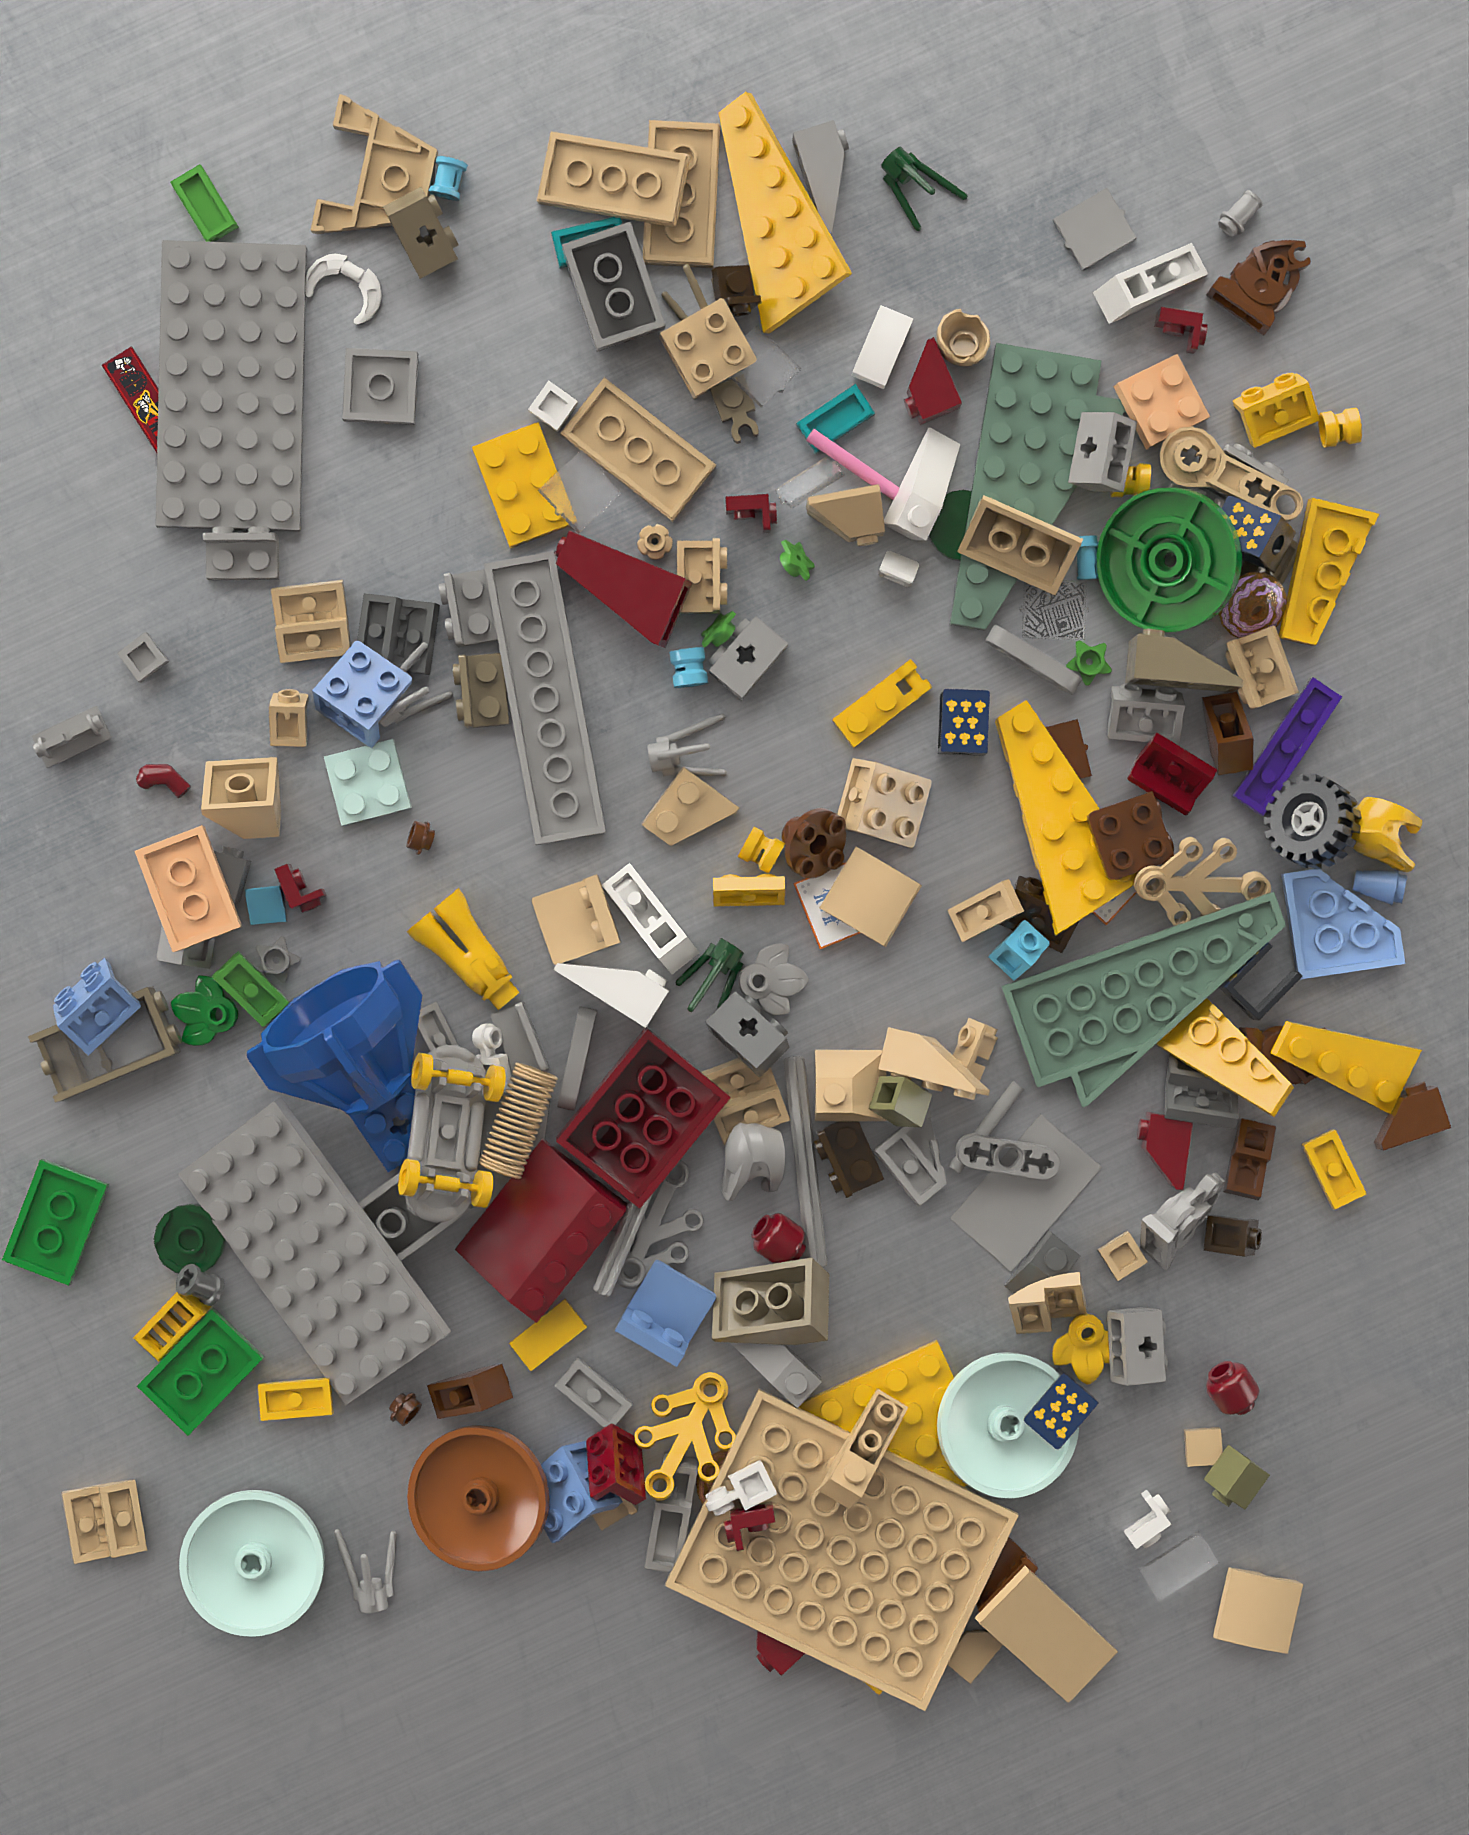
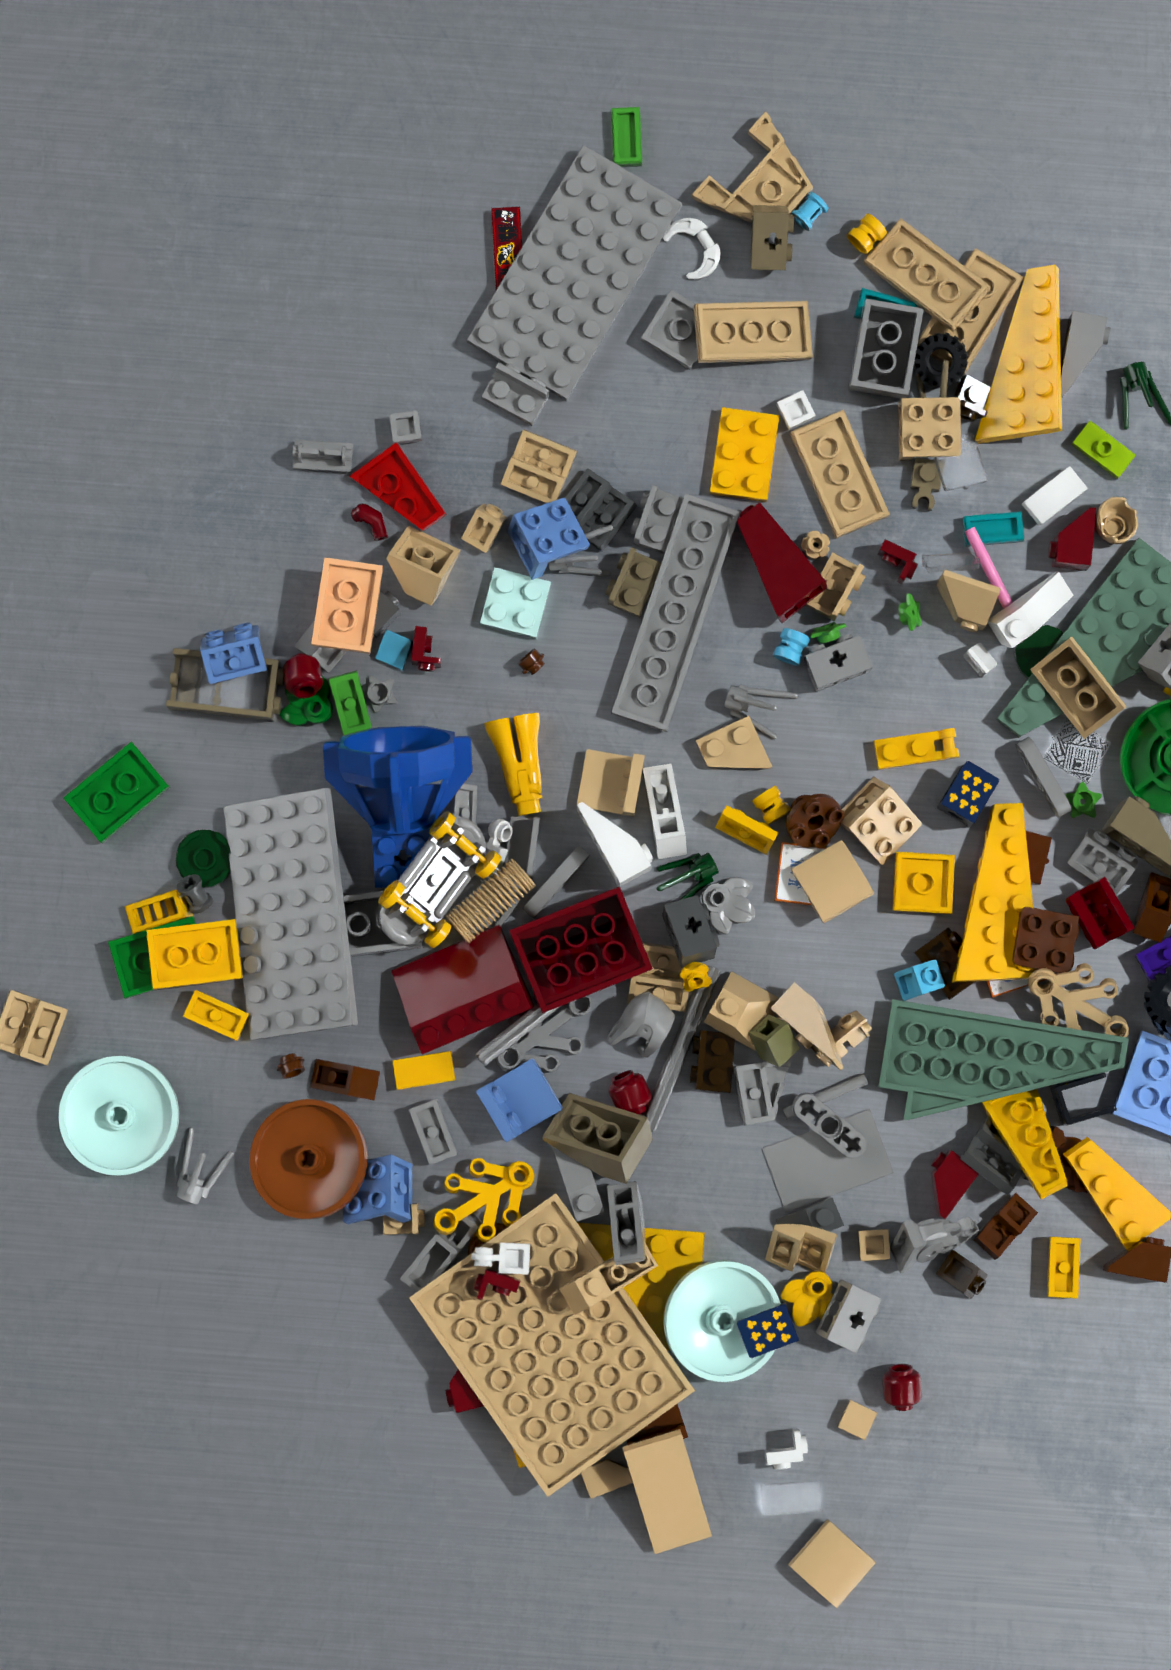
camera: 30 degrees right, 5 degrees down
clear piece [538,450,622,534] -> none
dark red bracket [586,1423,646,1505] -> none
tan plate [947,879,1024,942] -> none
medium azure pin [1077,535,1099,580] -> none
olive brick [1204,1444,1270,1510] -> none
none -> yellow plate [146,919,243,990]
none -> dark red head [283,653,323,699]
none -> red wing [350,442,447,531]
none -> light grey slope [607,1181,645,1266]
none -> yellow plate [680,962,712,991]
none -> tan tile [694,301,813,363]
none -> yellow wheel [846,214,887,255]
none -> yellow plate [892,852,955,914]
none -> black tyre [914,333,968,388]
none -> lime plate [1071,420,1136,479]

